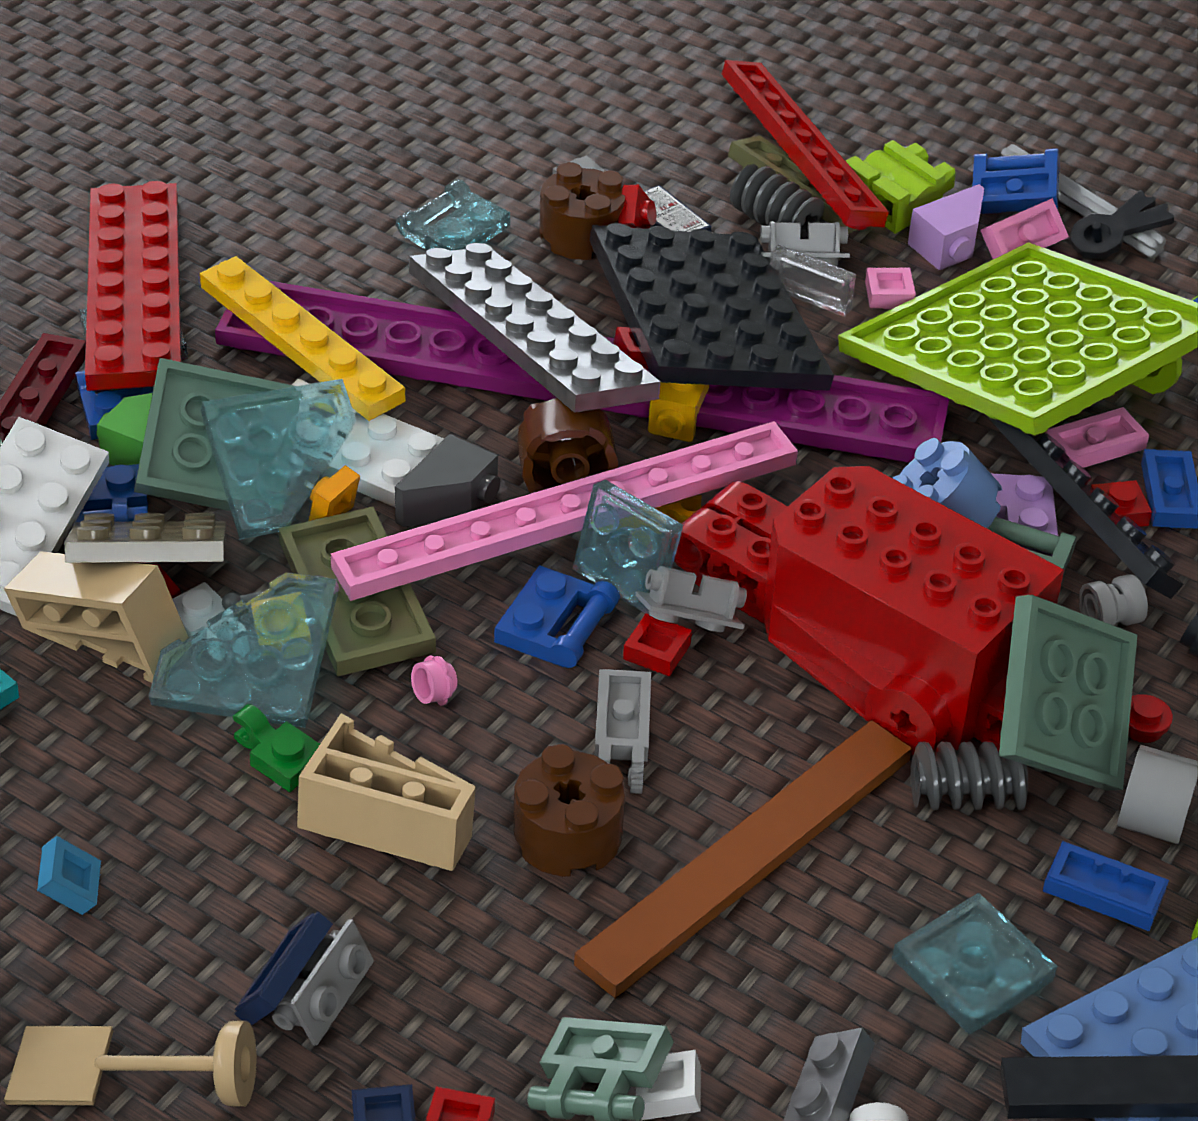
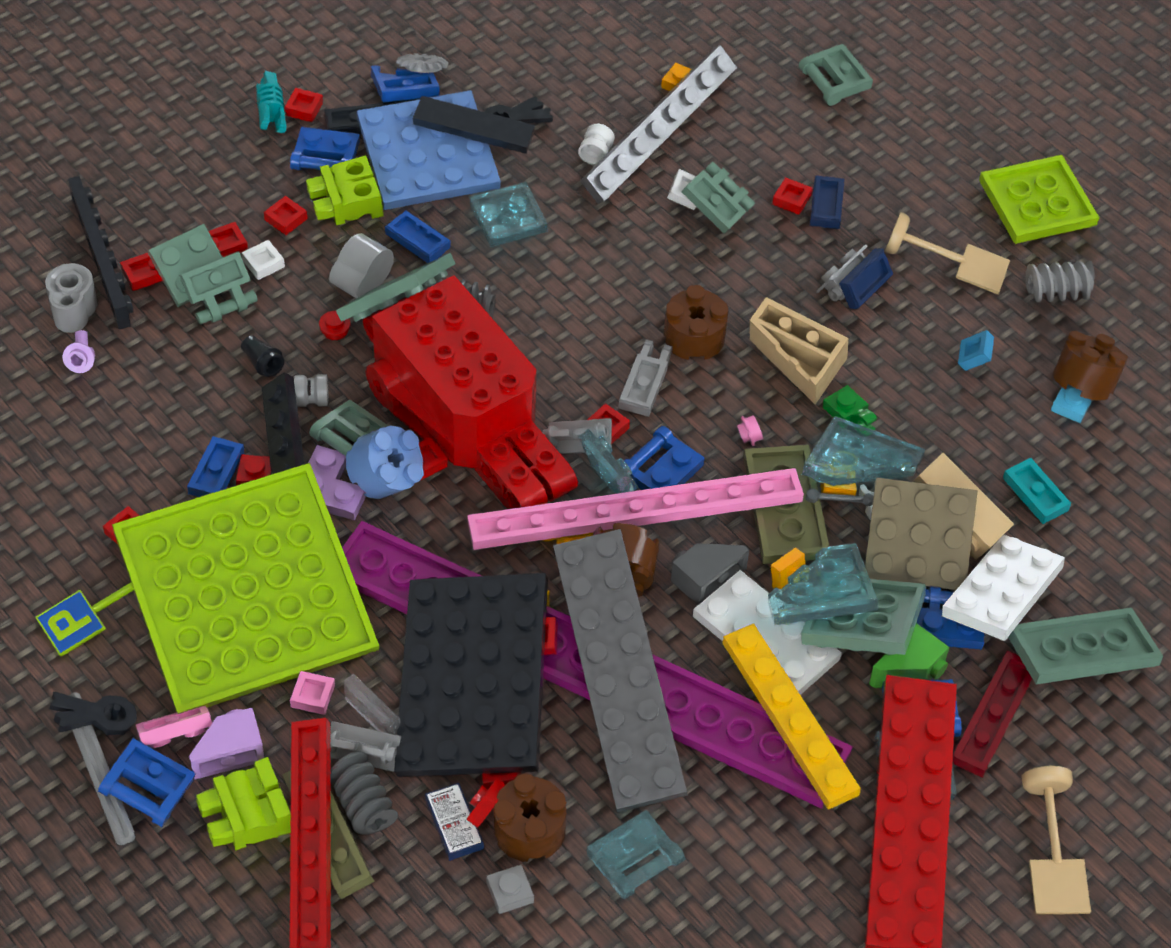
camera: 165 degrees left, 10 degrees up
dark orange tile [574,720,912,998] -> none

